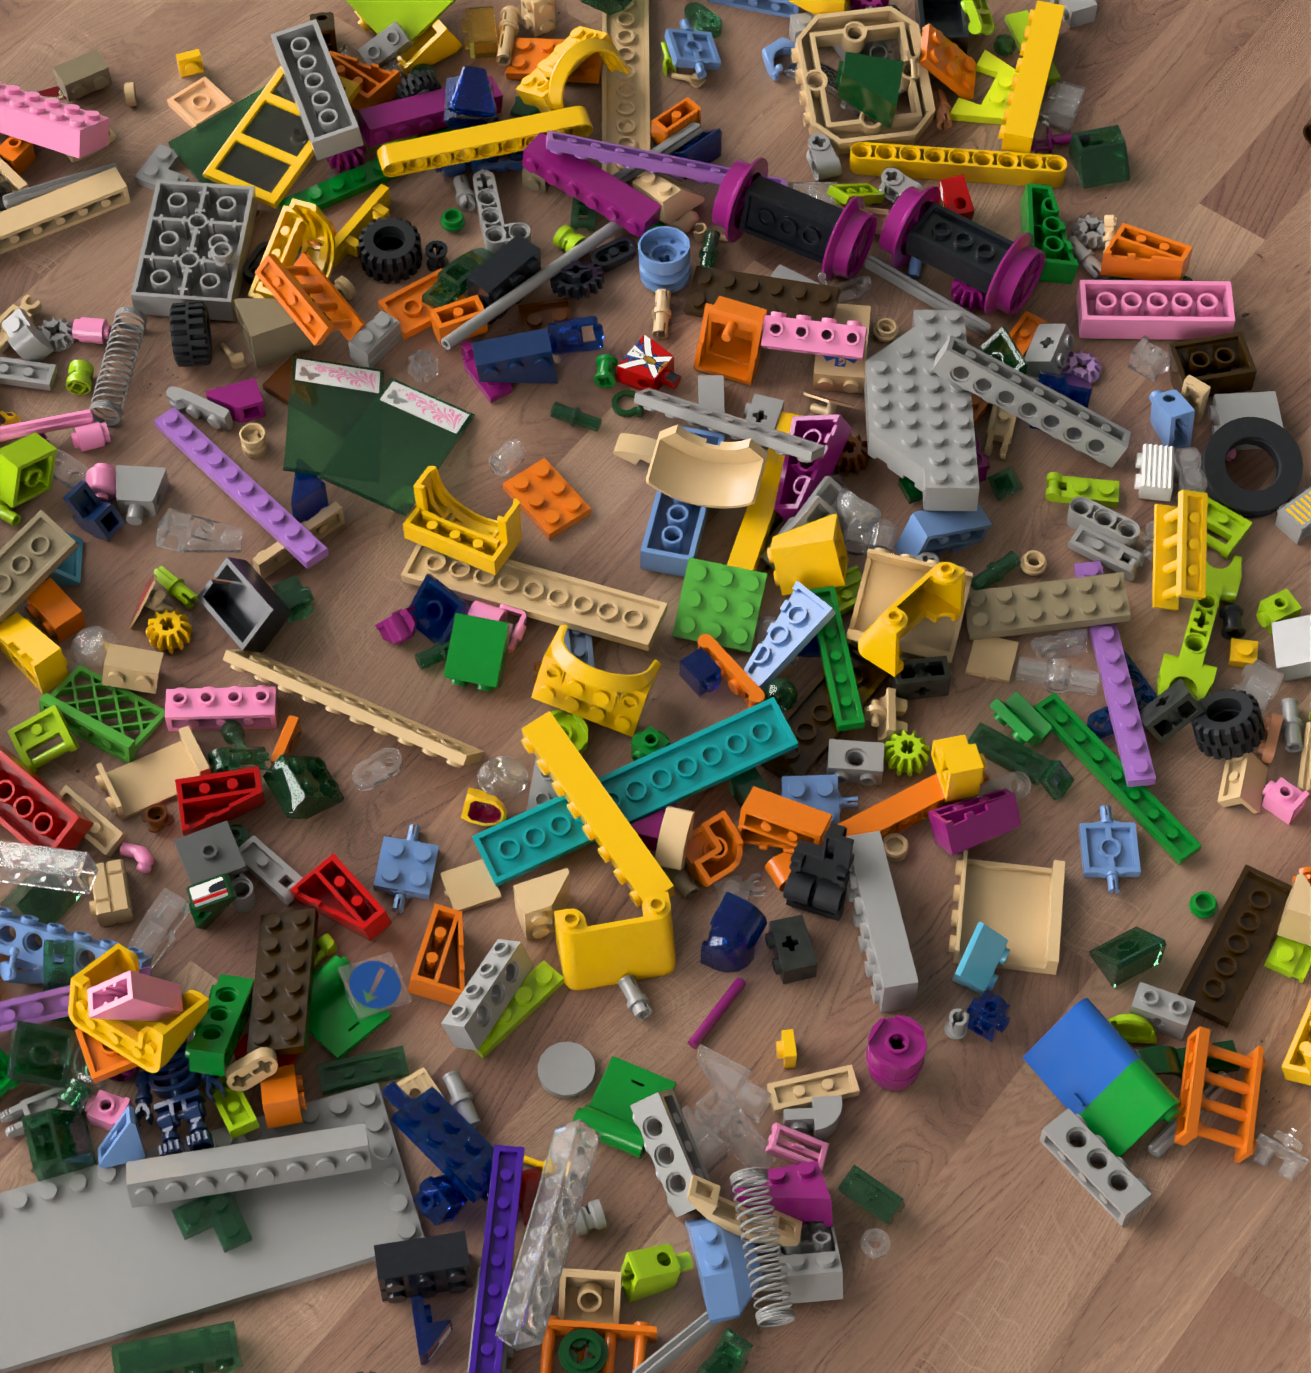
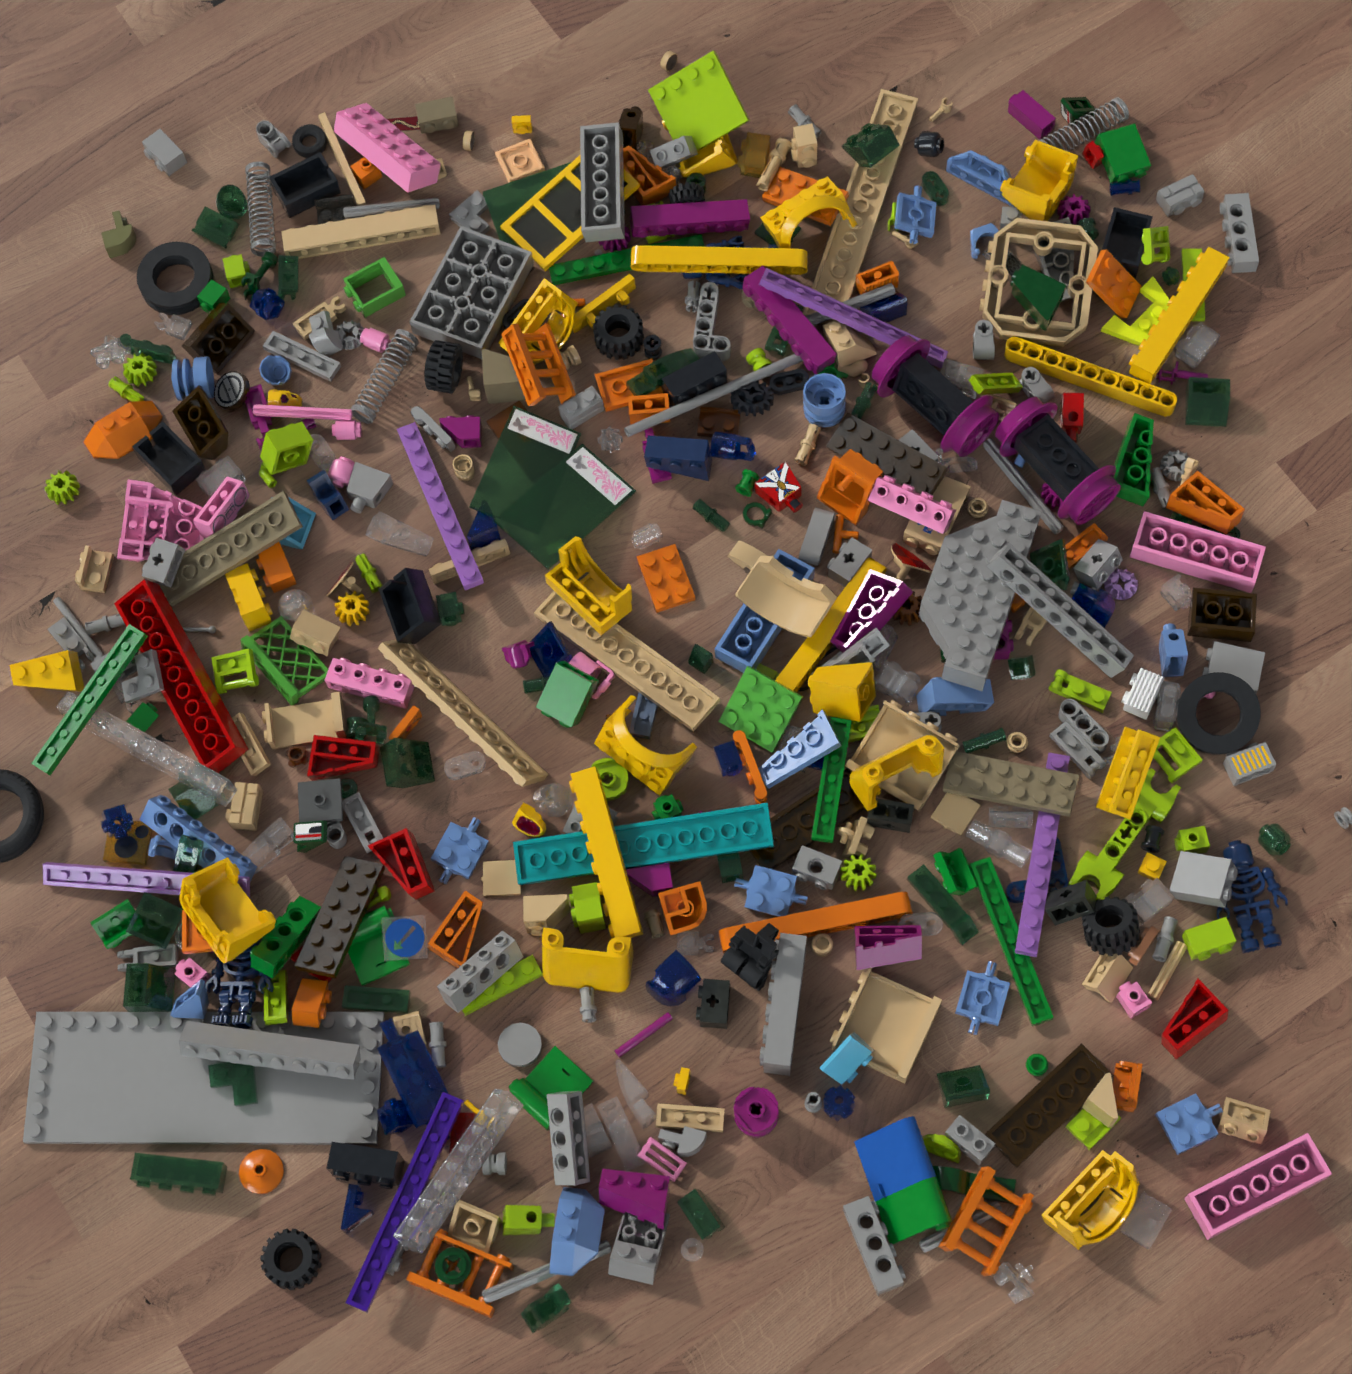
camera: 25 degrees right, 10 degrees up
clear green wheel [56,1077,95,1113] -> none
lime wheel [66,360,95,395] -> none
bright pink slope [87,970,183,1021] -> none
bright pink arm [120,842,154,873] -> none
light grey plate [208,242,238,268] -> none
tan beam [226,1047,278,1092] -> none
green plate [440,208,465,232] -> none
clear blue piece [443,66,497,129] -> none
light grey plate [634,388,825,463] -> none
tan slope [655,806,695,870] -> none
tan slope [687,1174,802,1246] -> none
light grey piece [730,1167,796,1327] -> none
orange wedge [738,786,832,853] -> none
clear green piece [764,678,798,712] -> none
clear hair [836,488,882,536] -> none
tan hand [905,46,921,79] -> none
yellow brick [931,734,986,802] -> none
nougat axle [932,89,953,131] -> none
tan plate [1181,375,1211,423] -> none
none -> orange dish [239,1149,284,1194]
none -> bright green window [343,257,406,318]
none -> lime brick [569,882,606,934]
none -> clear green slope [688,644,713,674]
none -> orange piece [832,514,859,554]

